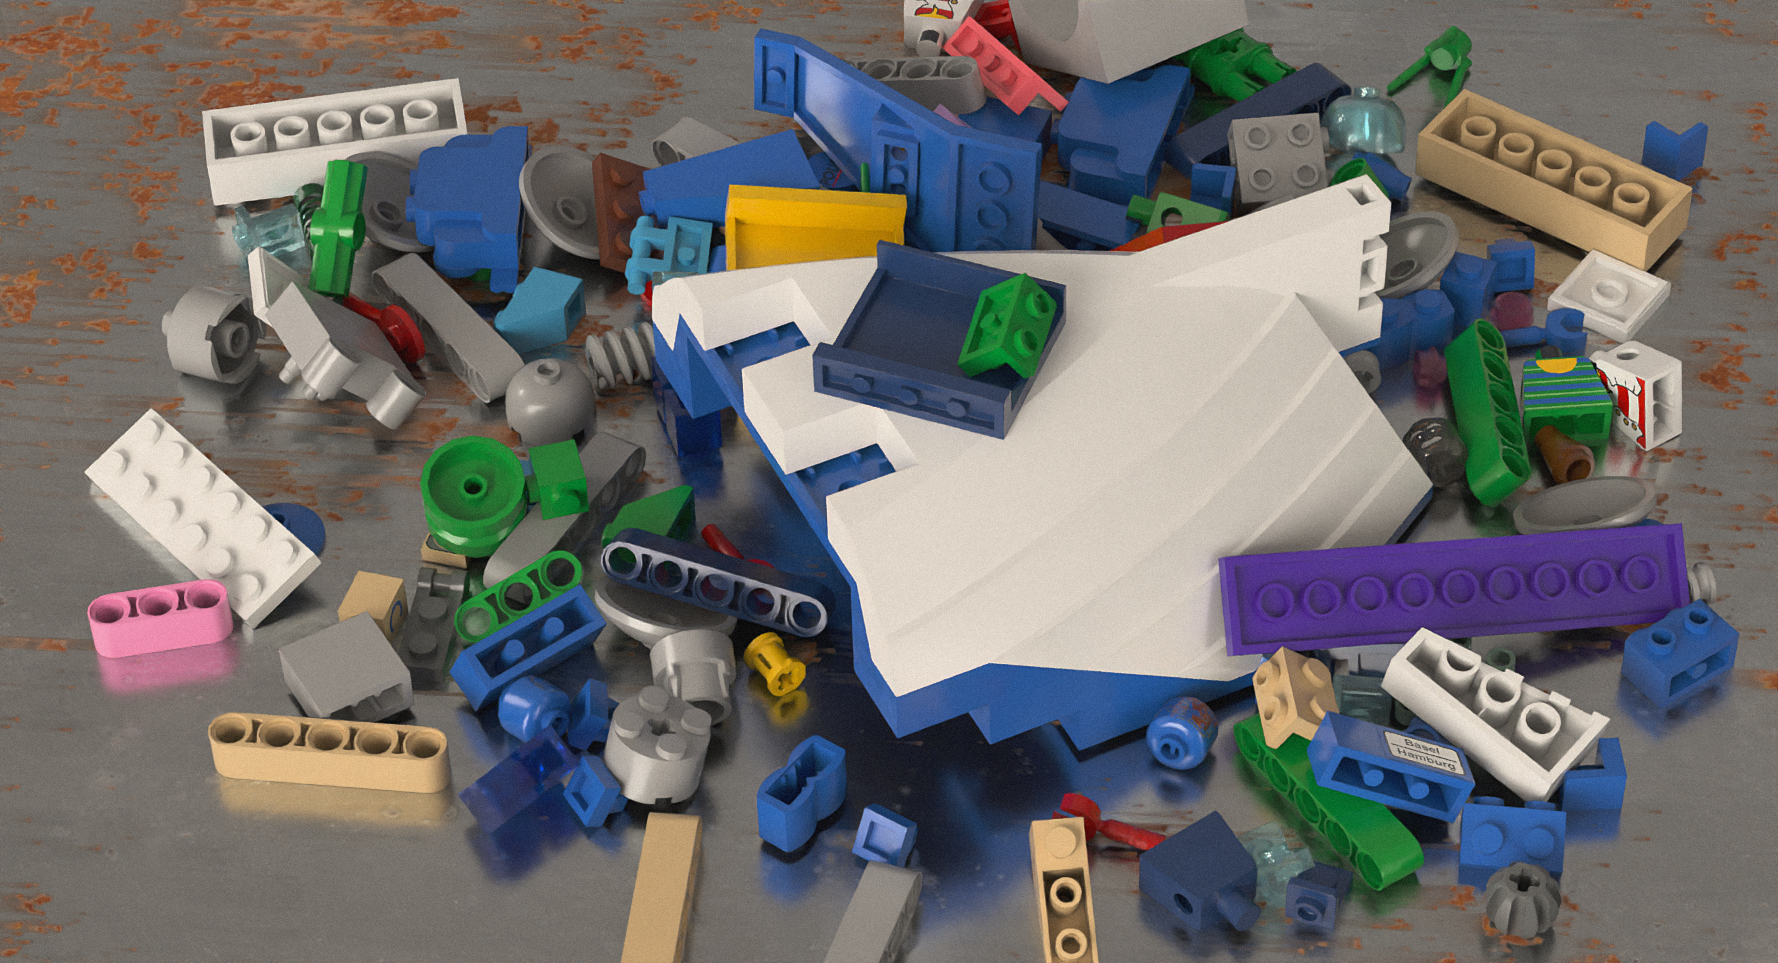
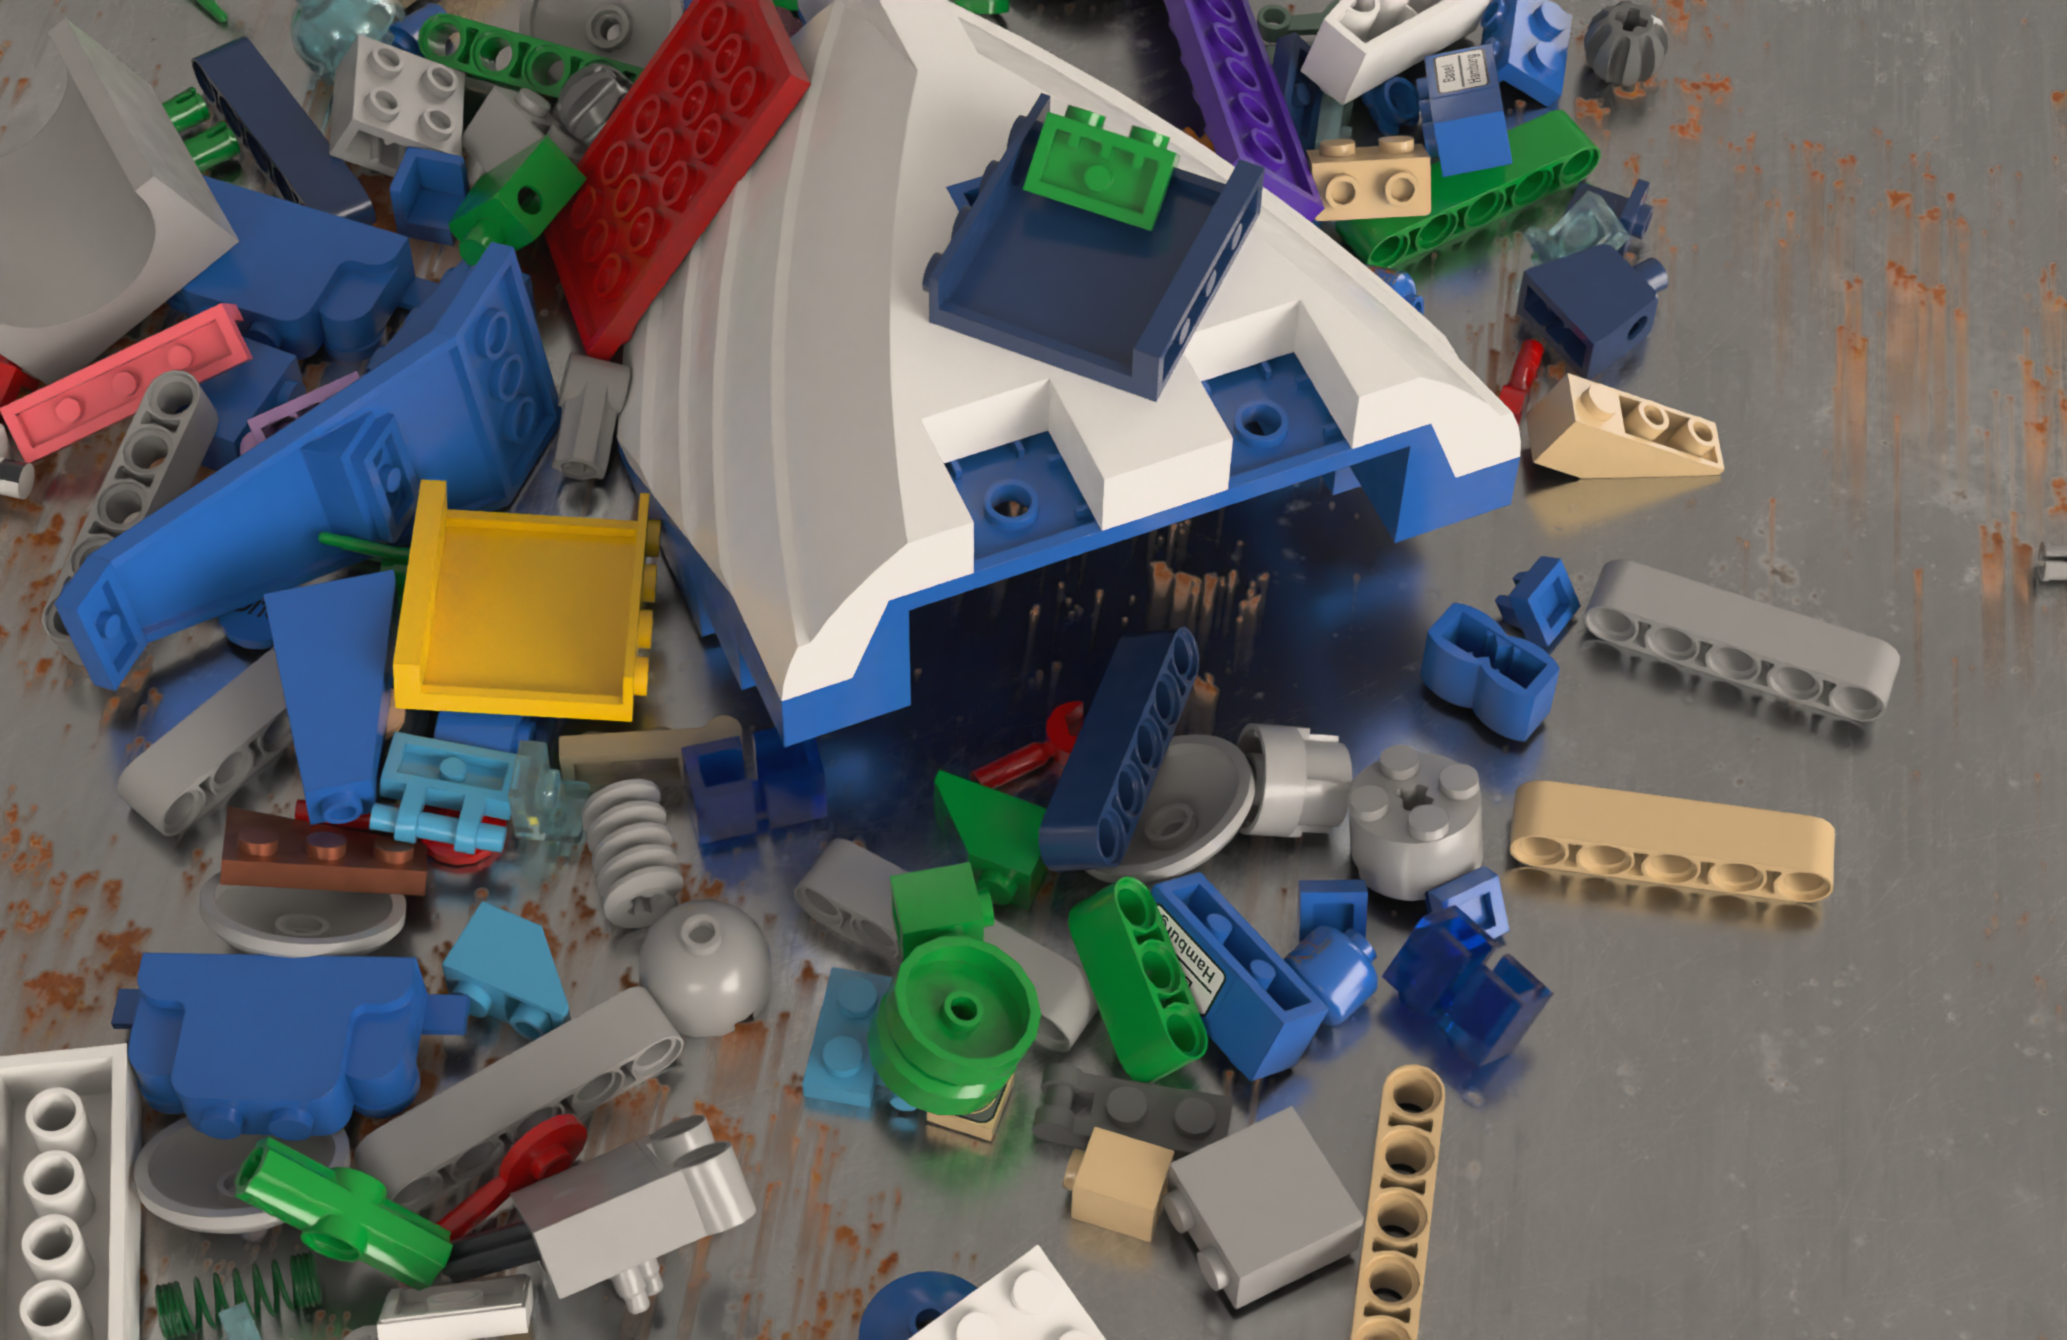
camera: 90 degrees left, 10 degrees up
yellow bush [743,632,806,696] -> none

